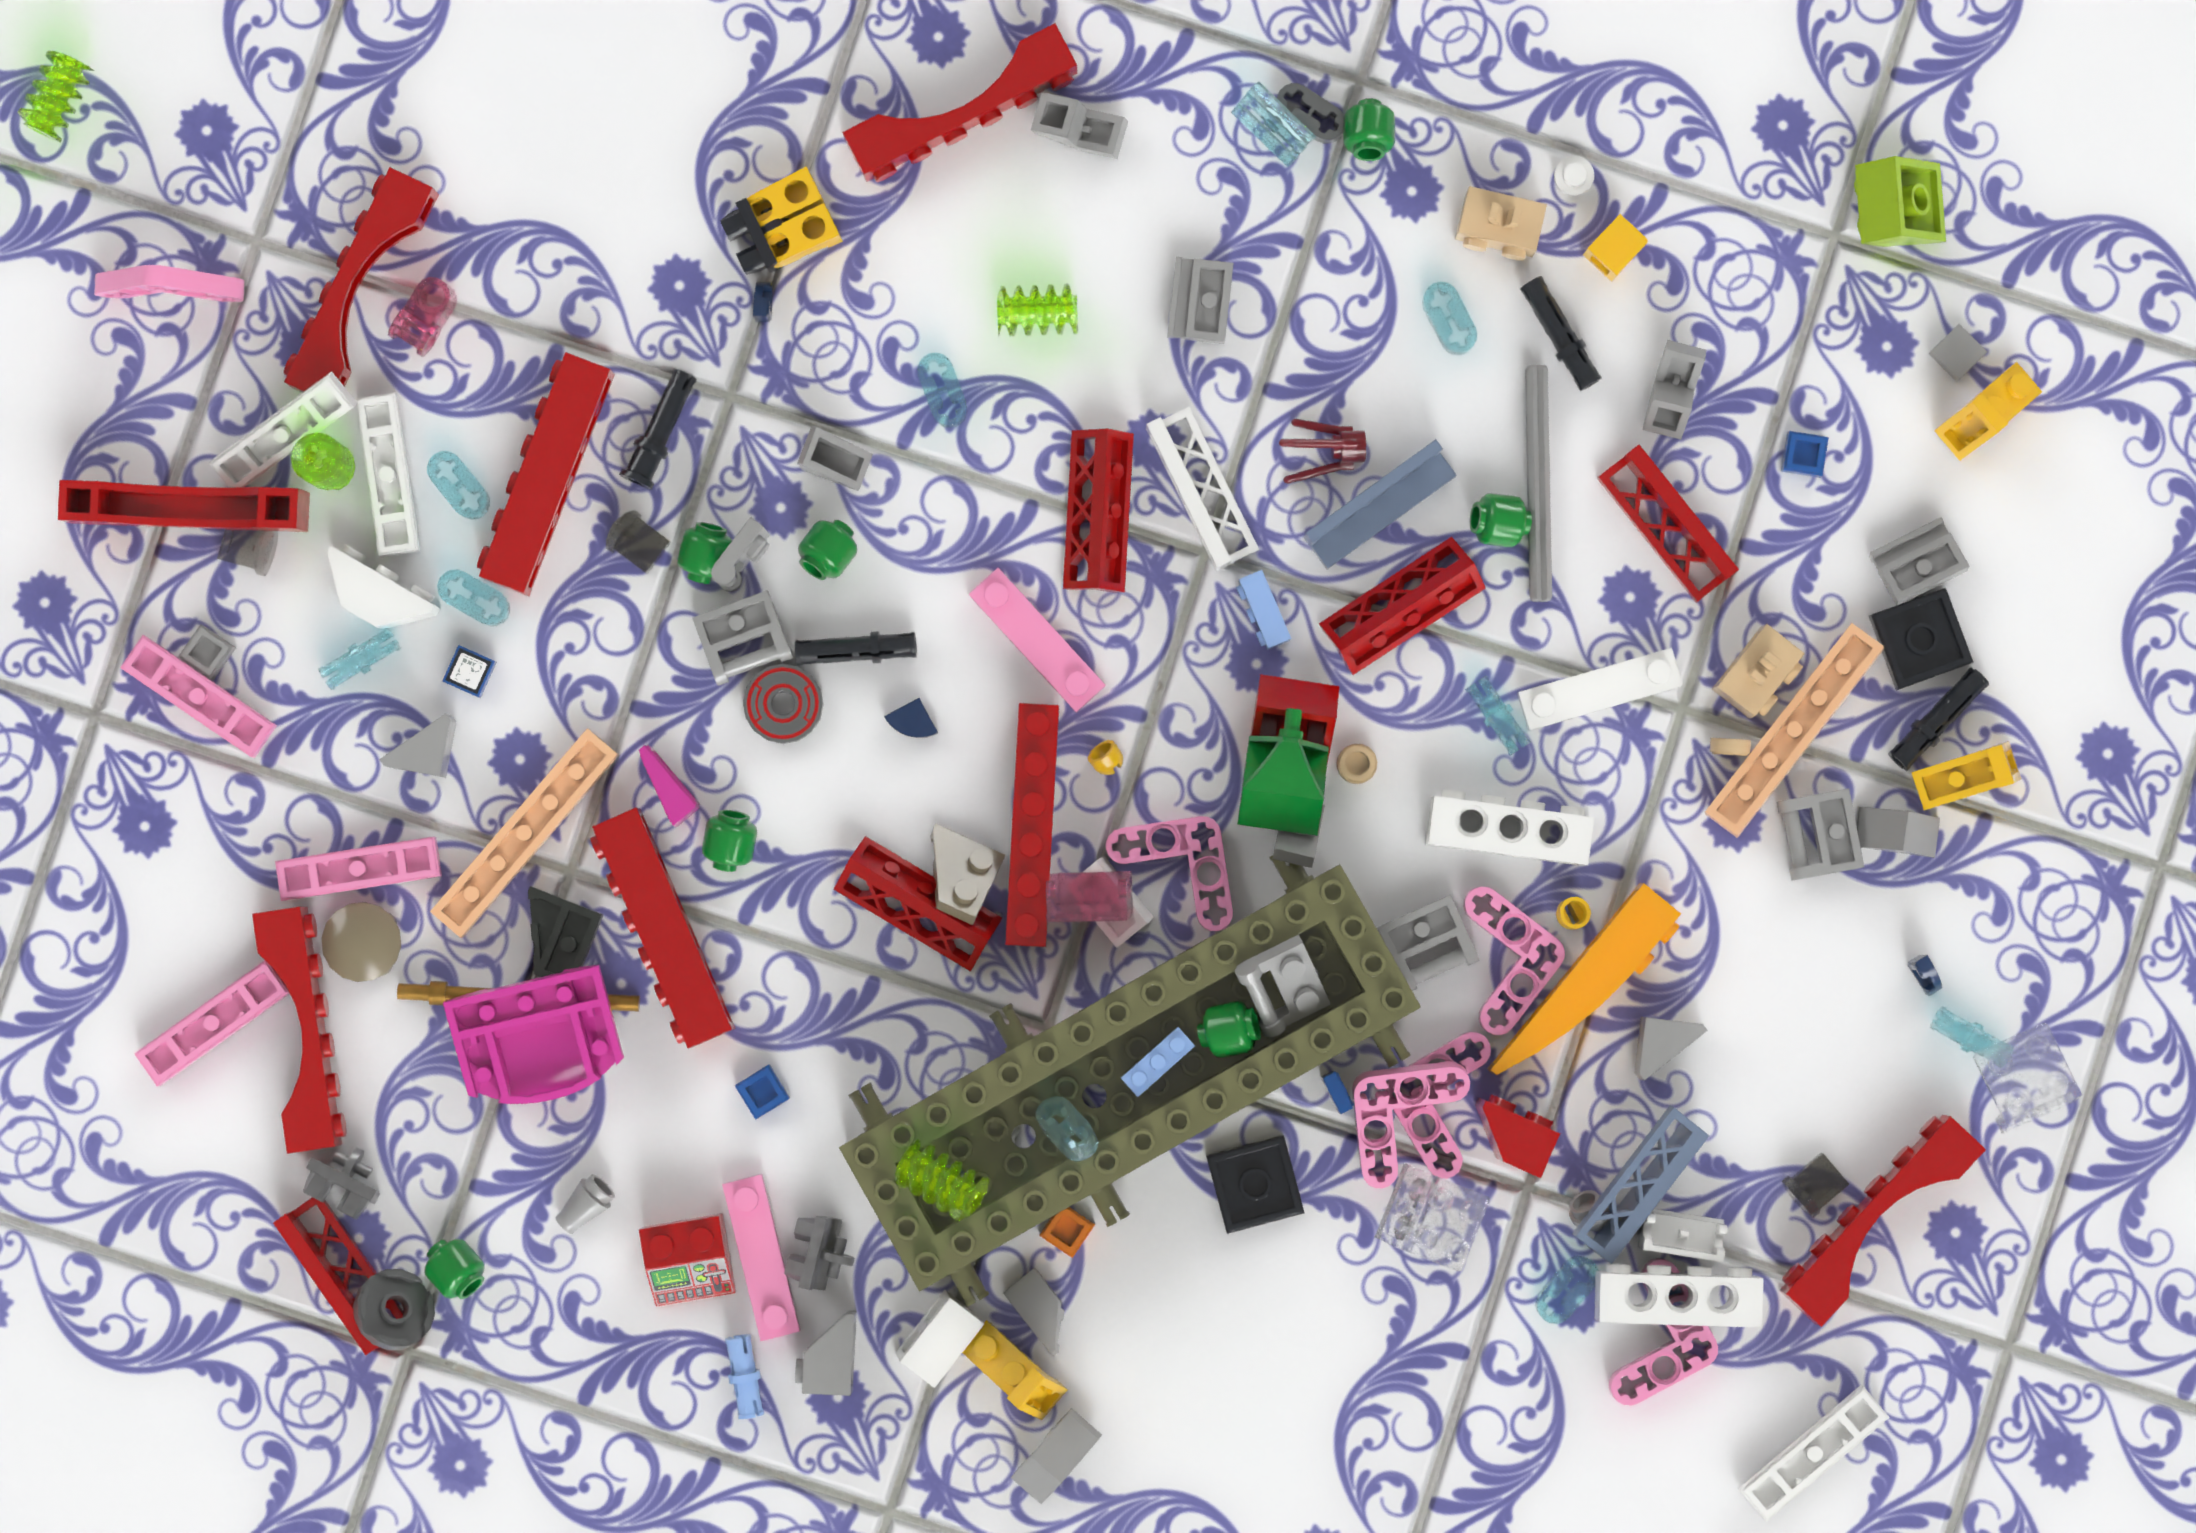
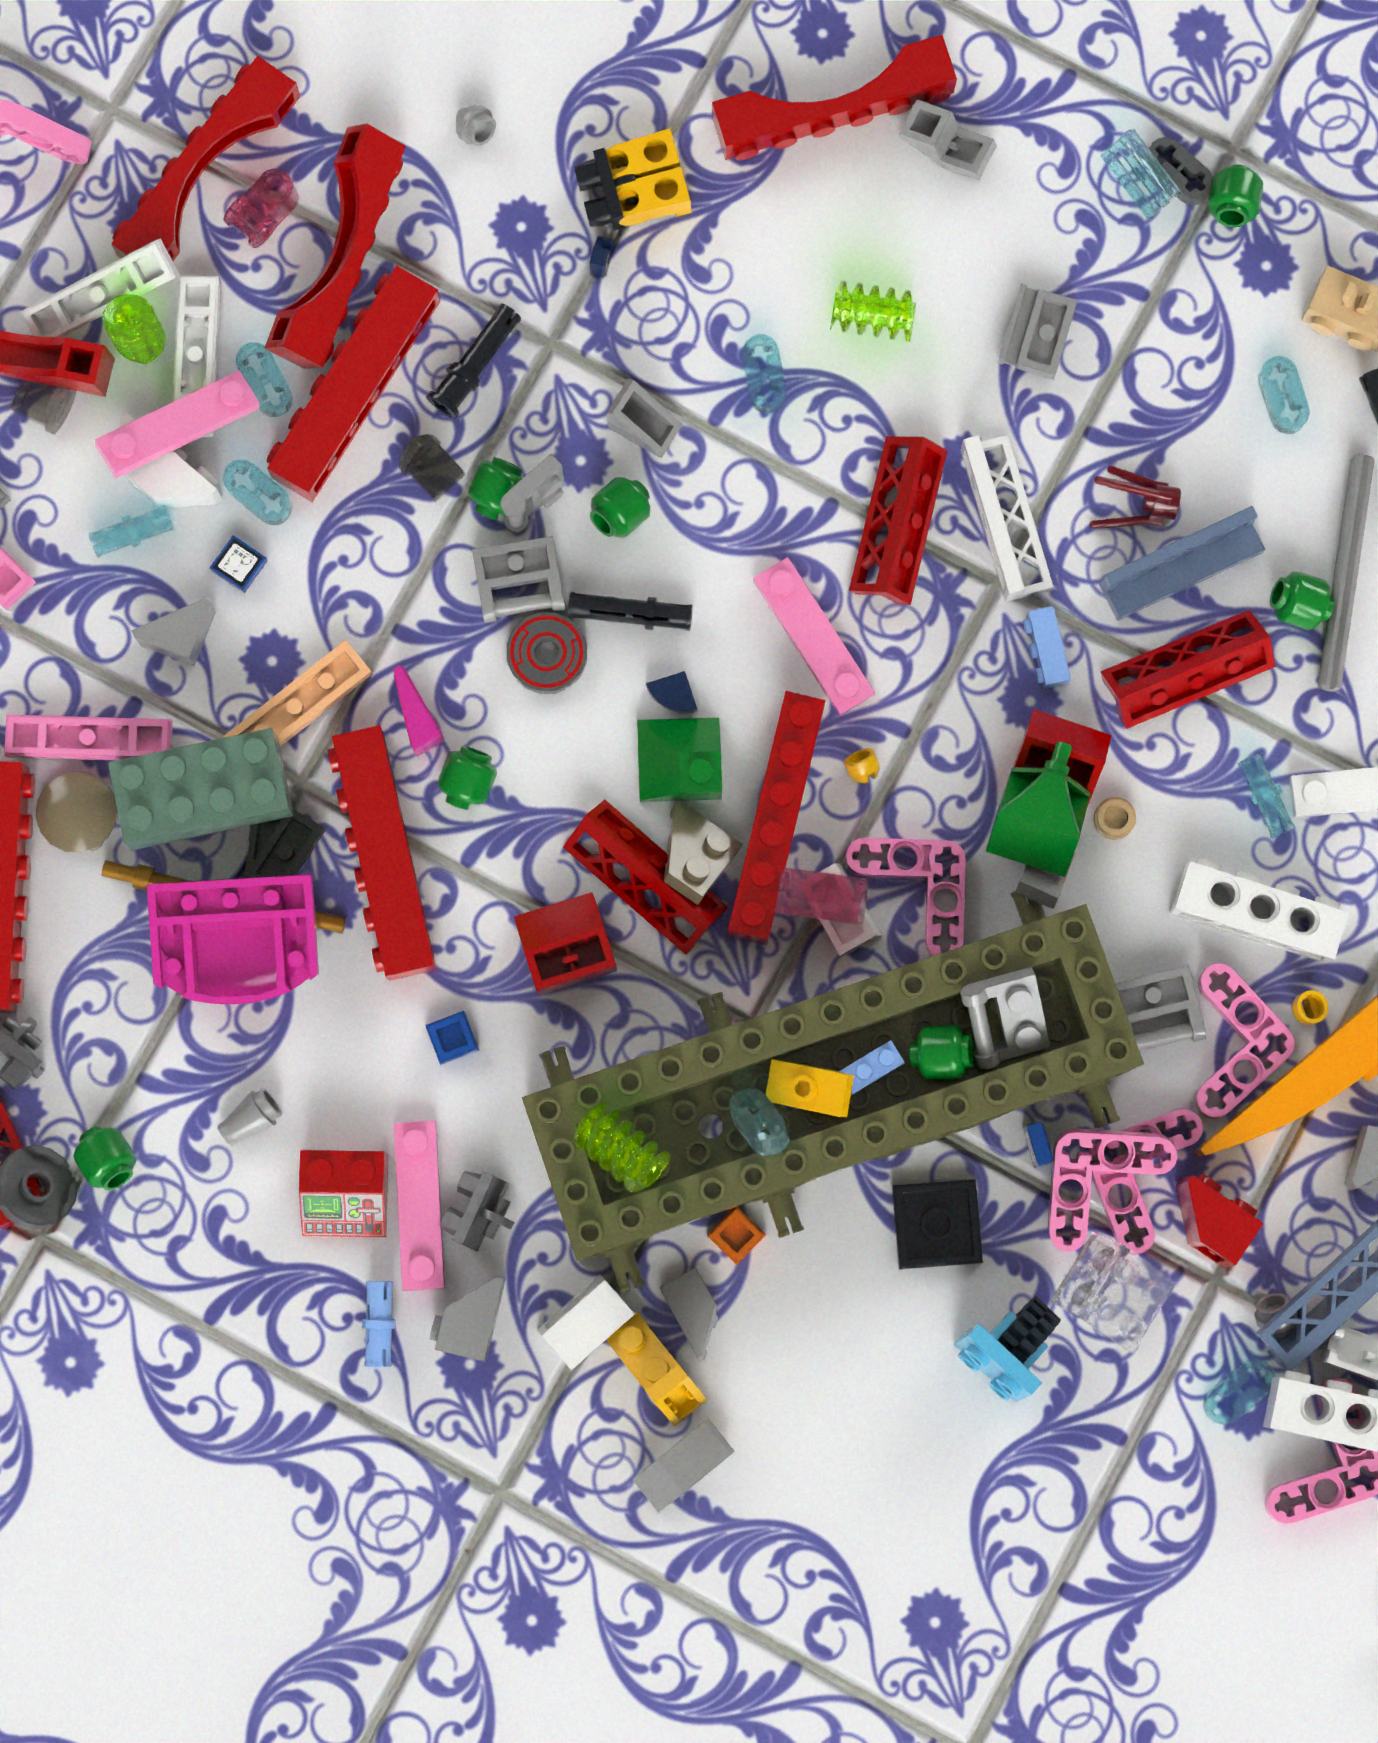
camera: 10 degrees right, 5 degrees down
none -> bright pink plate [95,370,260,479]
none -> sand green brick [108,728,294,850]
none -> red arch [264,123,406,369]
none -> light grey plate [456,105,496,146]
none -> red slope [514,892,617,996]
none -> green slope [637,717,722,802]
none -> yellow plate [765,1059,854,1117]
none -> medium azure plate [954,1296,1061,1402]

